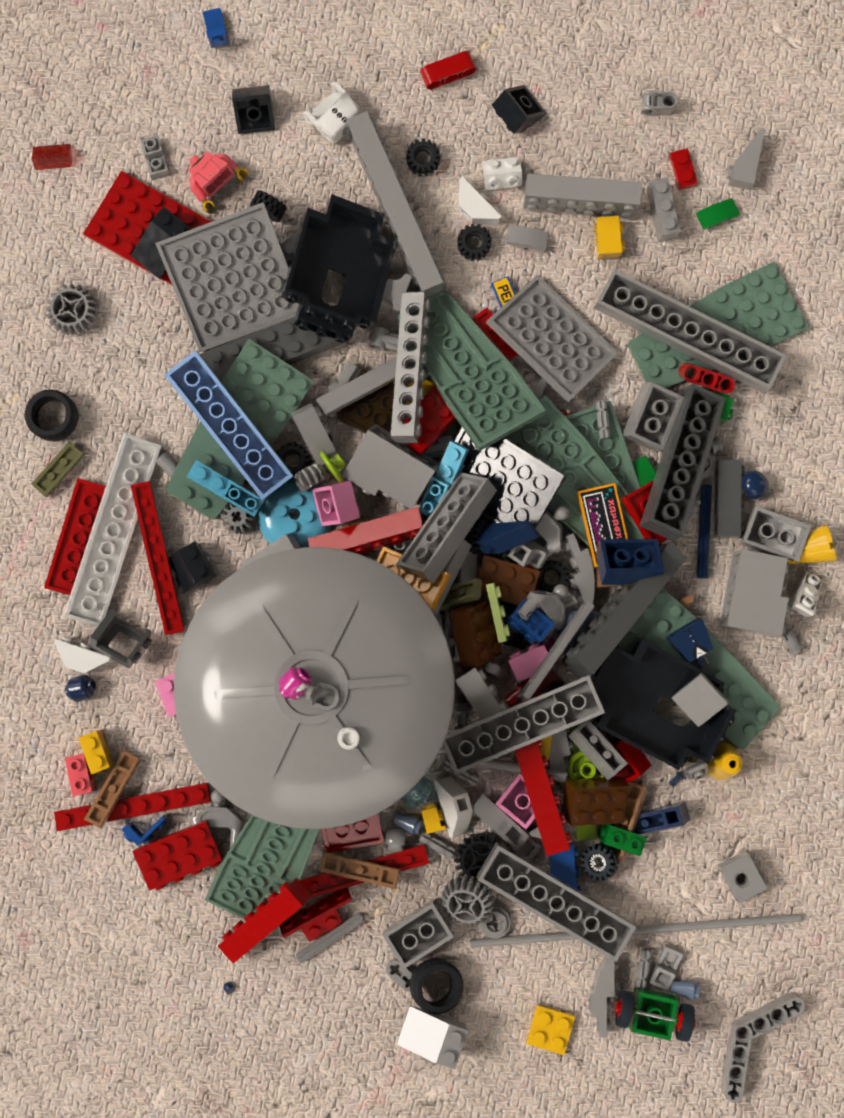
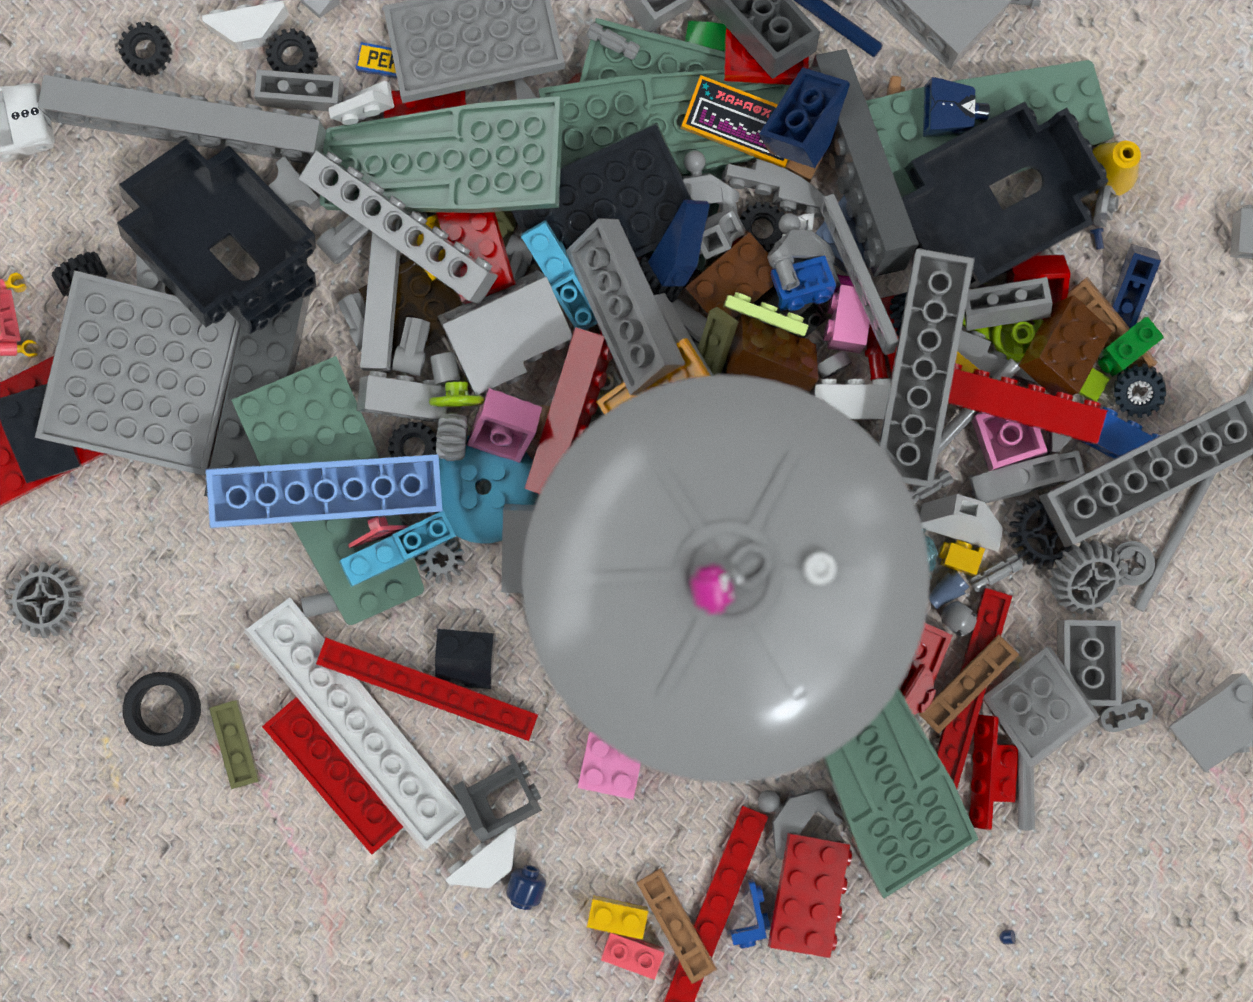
camera: 60 degrees left, 0 degrees up
red brick [218,878,312,964] -> none
black tyre [410,958,464,1014] -> none
light grey tile [672,673,729,727] -> none
none -> light grey brick [254,70,344,112]
none -> white bracket [329,81,394,125]
none -> coral piece [348,516,408,548]
none -> light grey piece [392,317,430,376]
none -> light grey piece [430,352,461,386]
none -> plate [902,664,935,715]
none -> light grey plate [984,647,1100,767]

